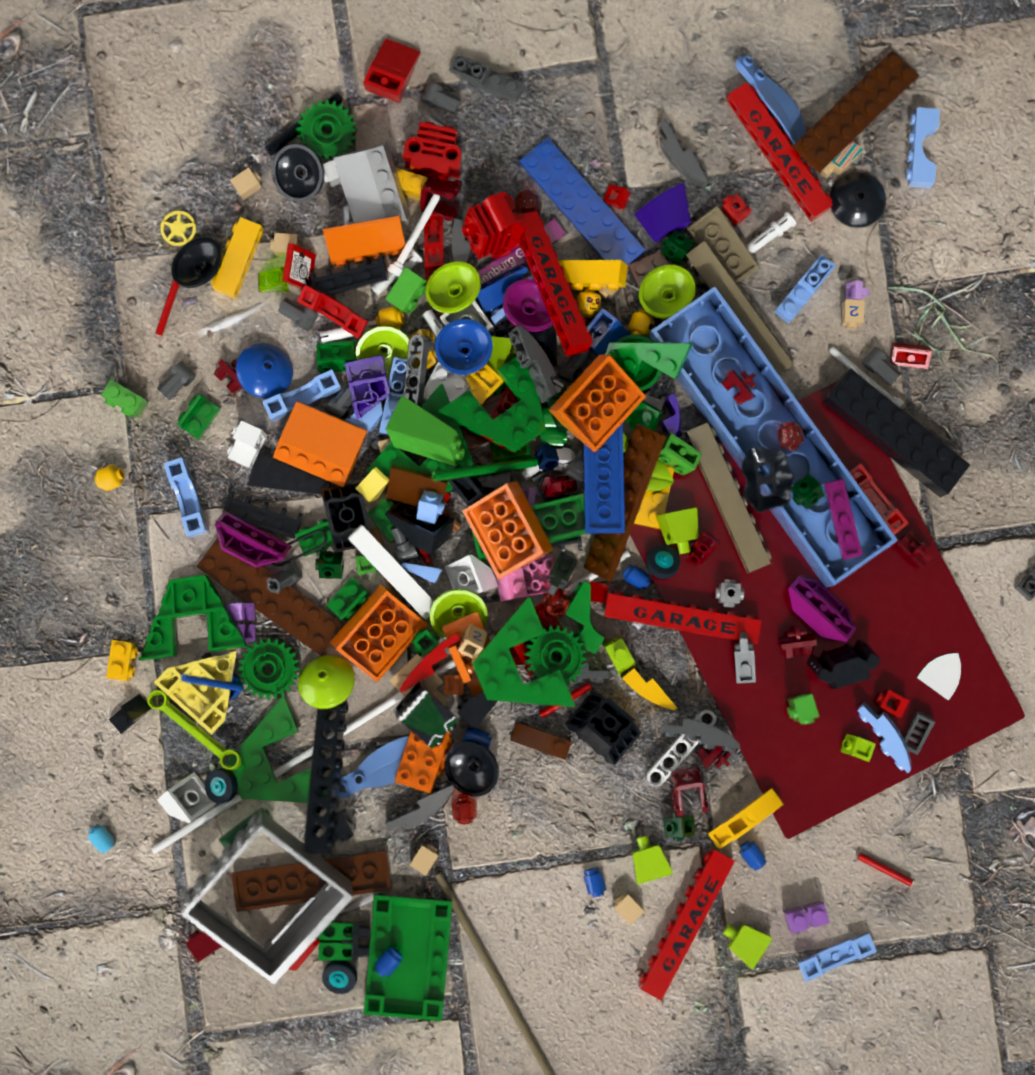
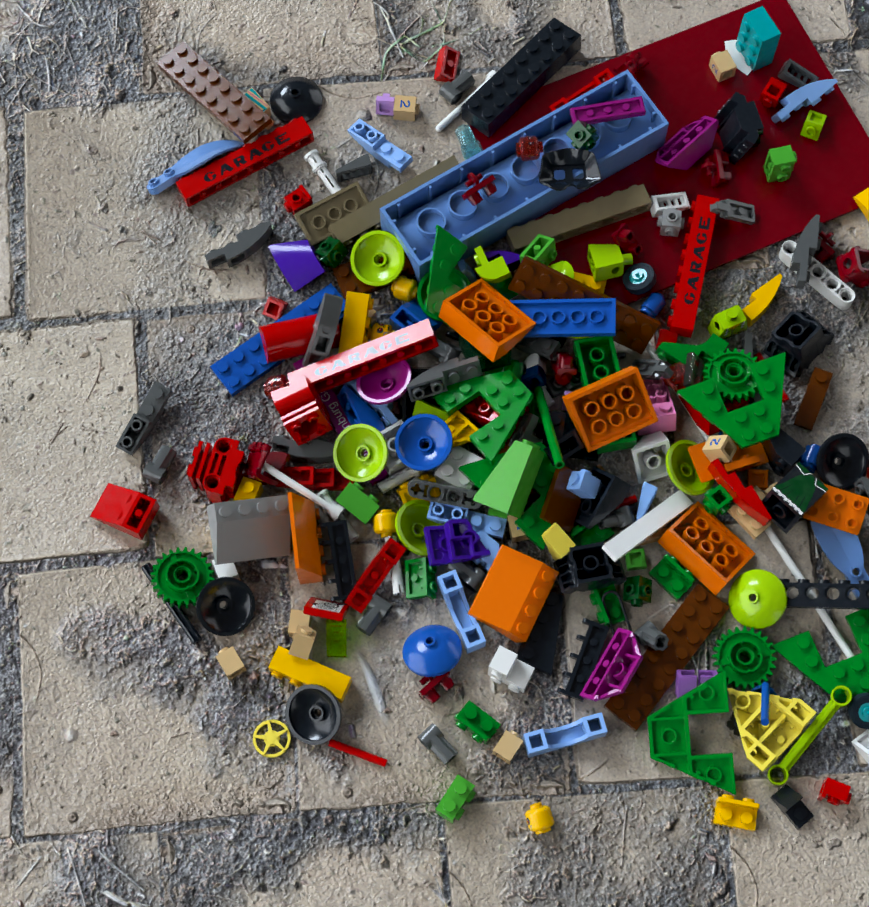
camera: 85 degrees left, 15 degrees down
light blue arch [906,107,940,188] -> none
none -> red brick [259,314,341,363]
none -> tan brick [288,625,317,660]
none -> dark grey slope [302,293,343,366]
none -> dark grey slope [336,154,372,182]
none -> clear light blue piece [455,124,483,160]
none -> light blue tile [457,259,477,283]
none -> lime brick [473,246,512,283]
none -> tan brick [492,730,523,765]
none -> dark grey slope [508,411,542,446]
none -> white slope [650,192,690,218]
none -> clear smoke tile [683,352,704,387]
none -> tan brick [709,50,737,82]
none -> teal brick [736,6,781,72]
none -> red brick [817,777,852,806]

